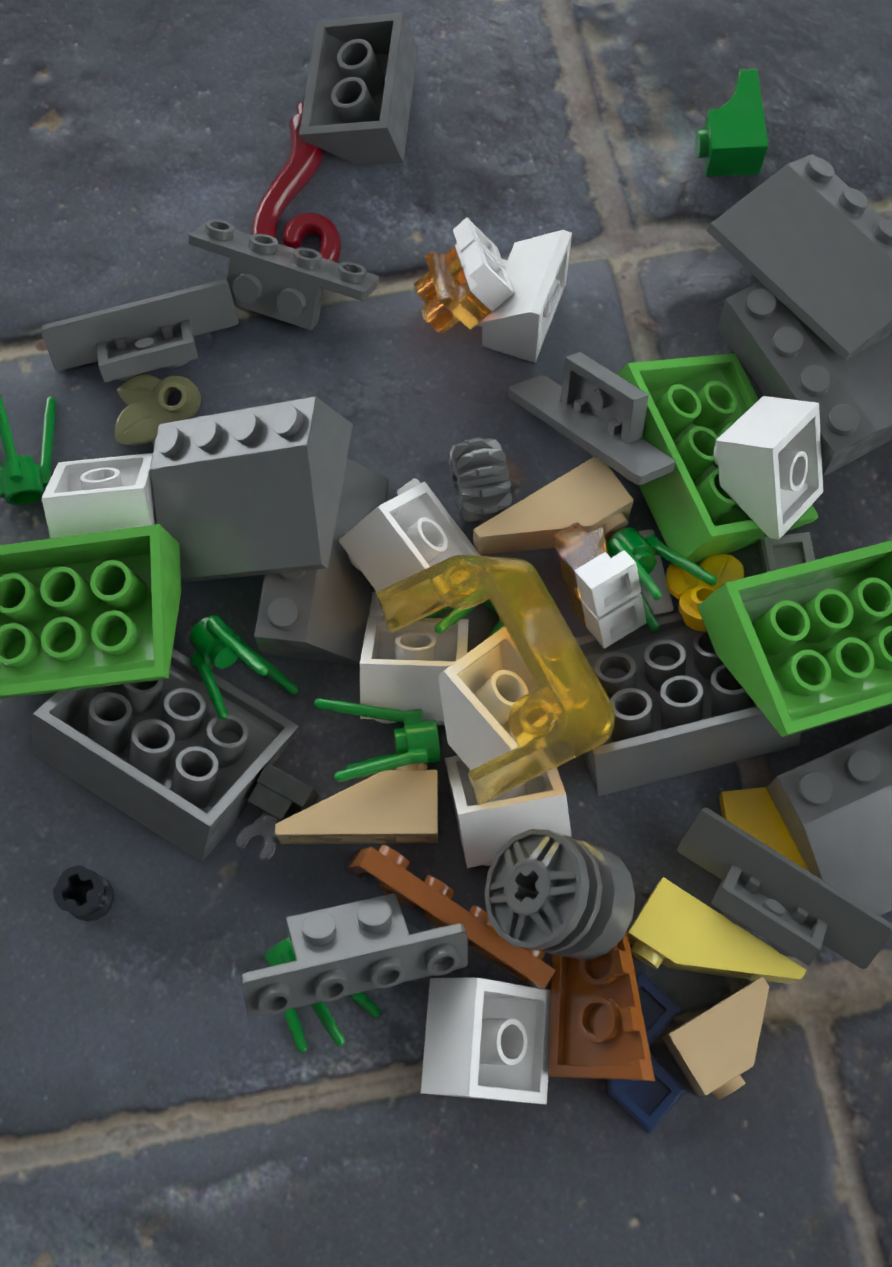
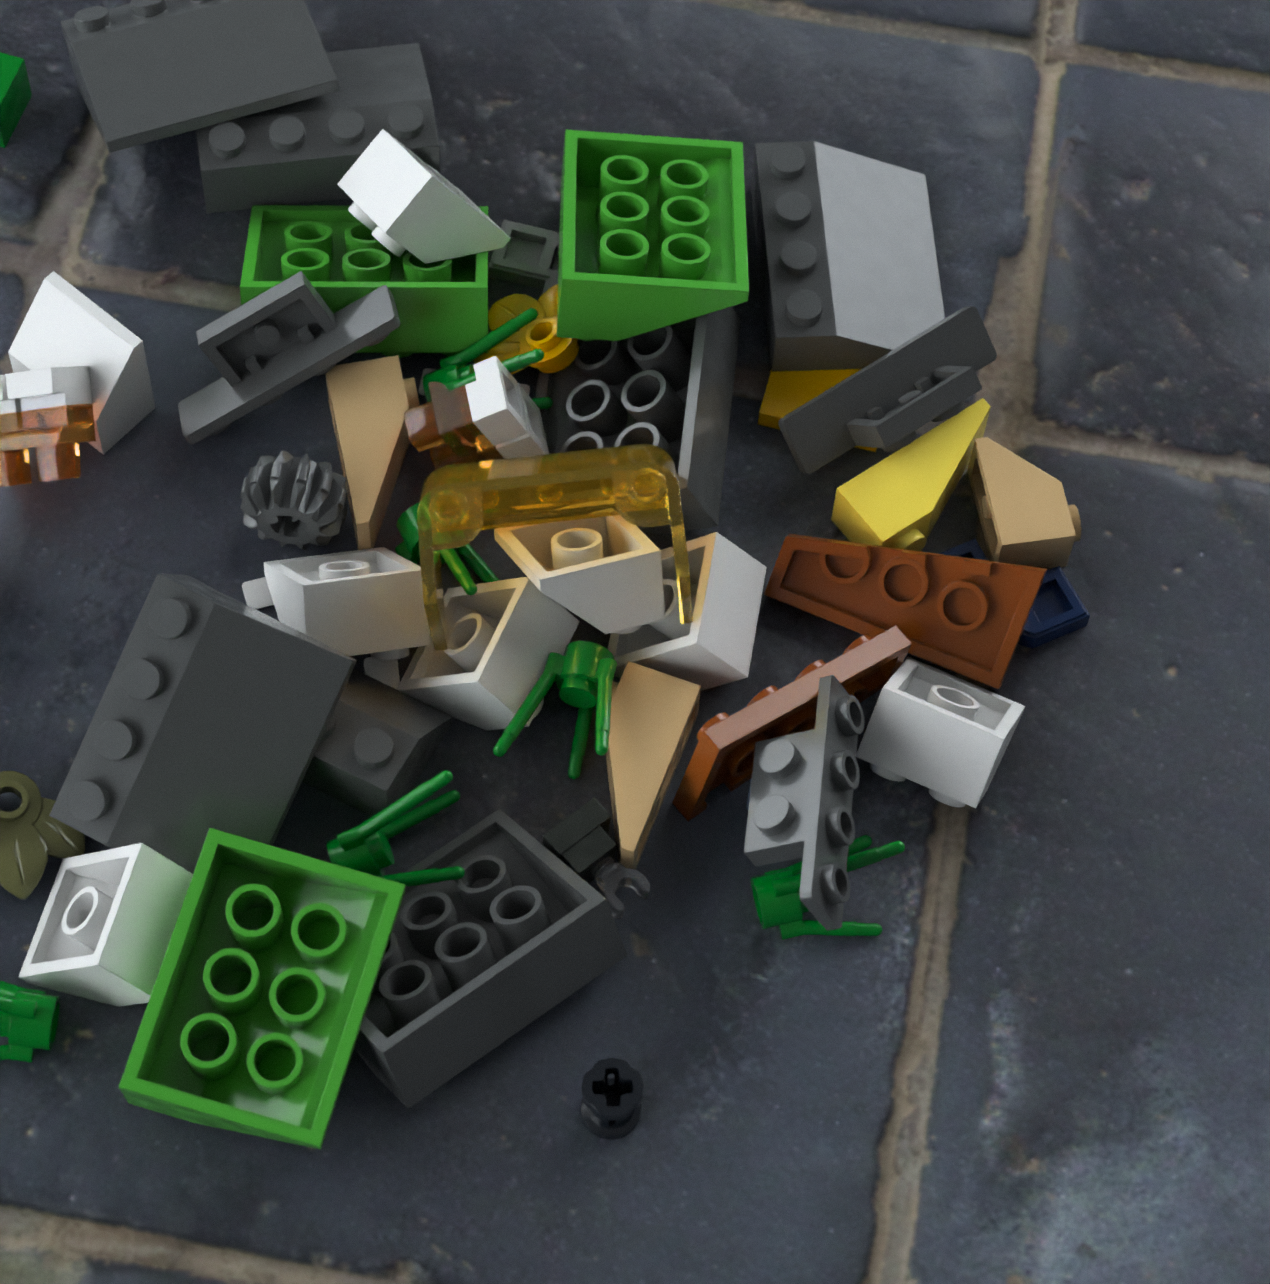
camera: 75 degrees left, 10 degrees down
dark grey wheel [484,829,635,960] -> none

